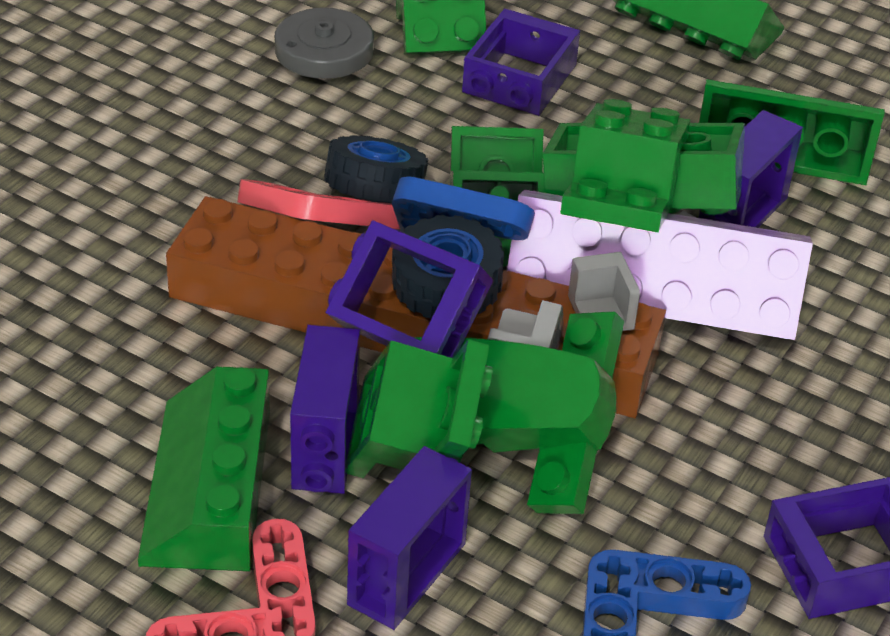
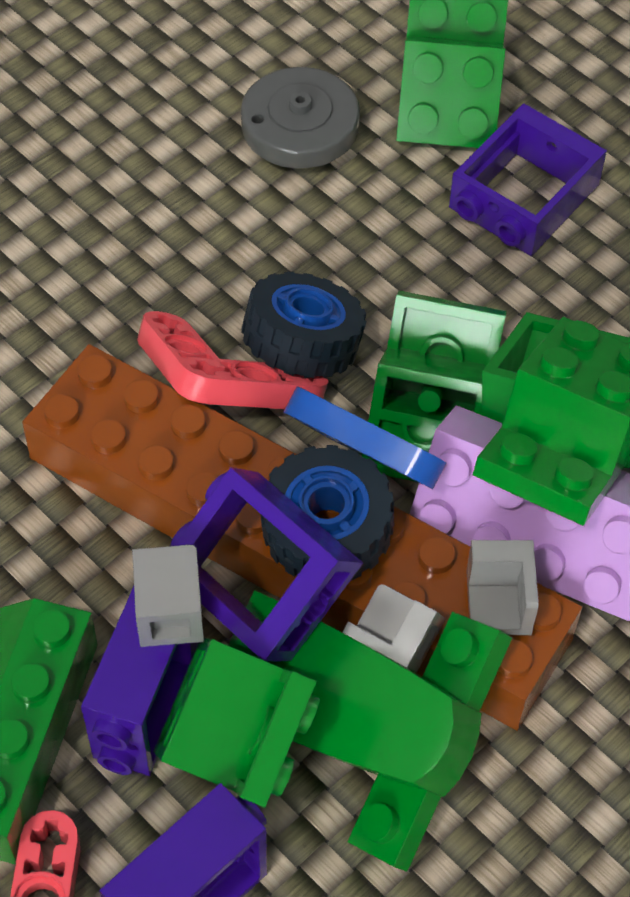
camera: 15 degrees right, 15 degrees up
none -> light grey panel [132,545,204,647]

